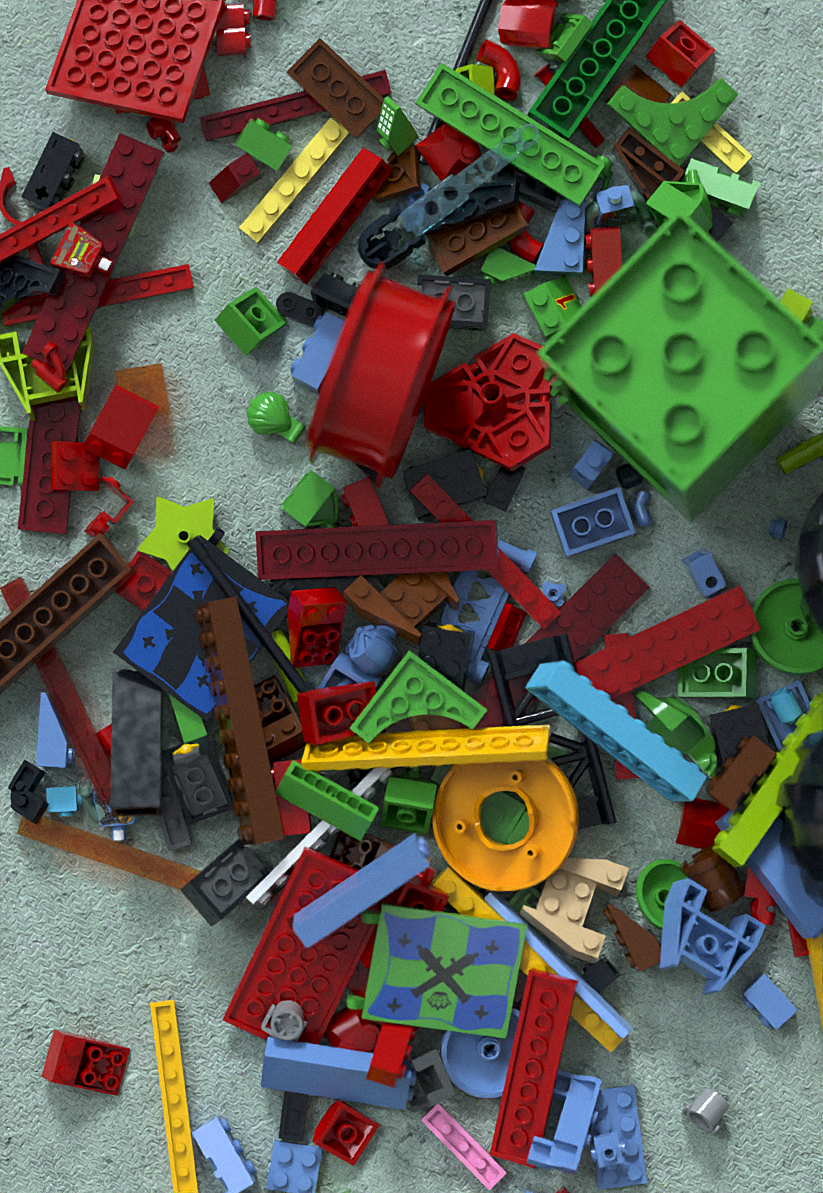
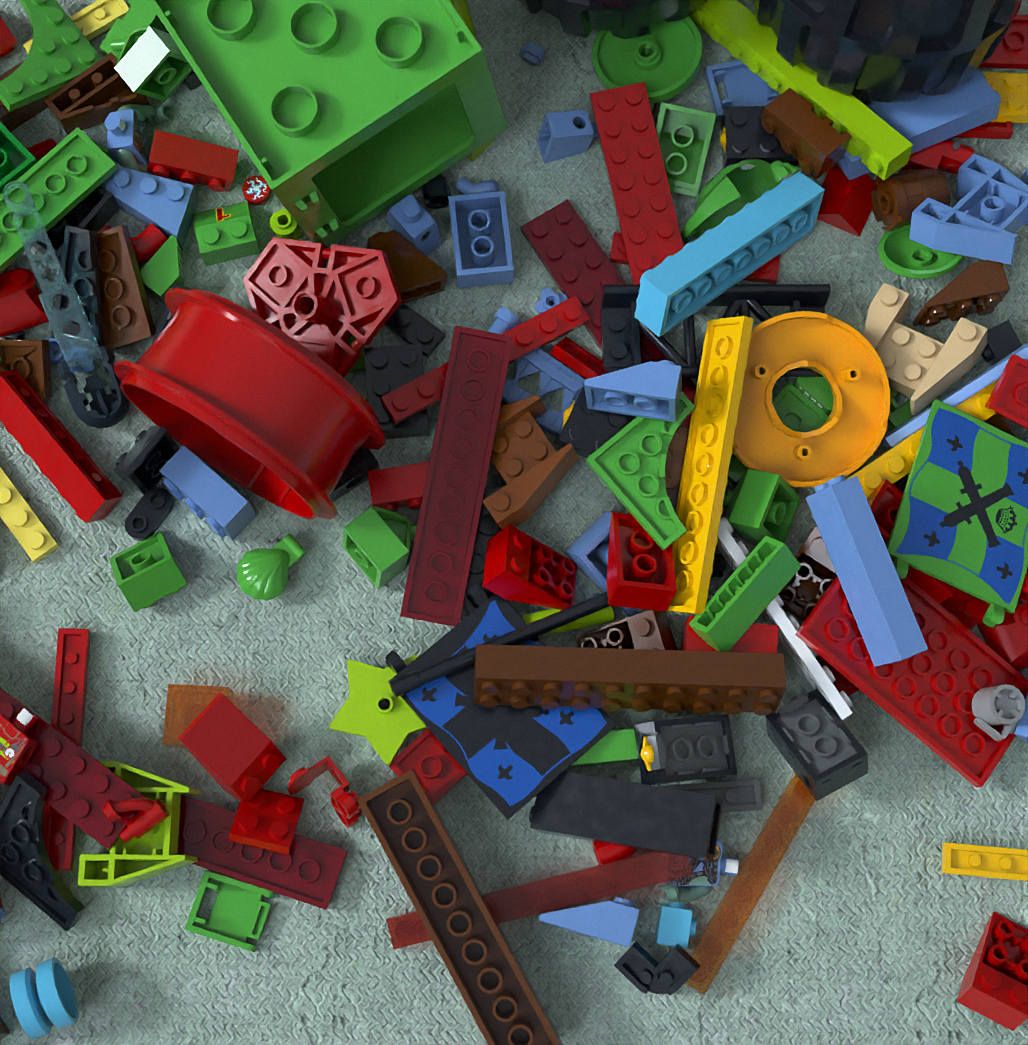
camera: 80 degrees left, 10 degrees down
medium blue piece [345,625,398,676] -> none
medium azure brick [769,687,803,725] -> none
none -> reddish brown slope [367,230,448,305]
none -> medium blue slope [584,360,682,422]

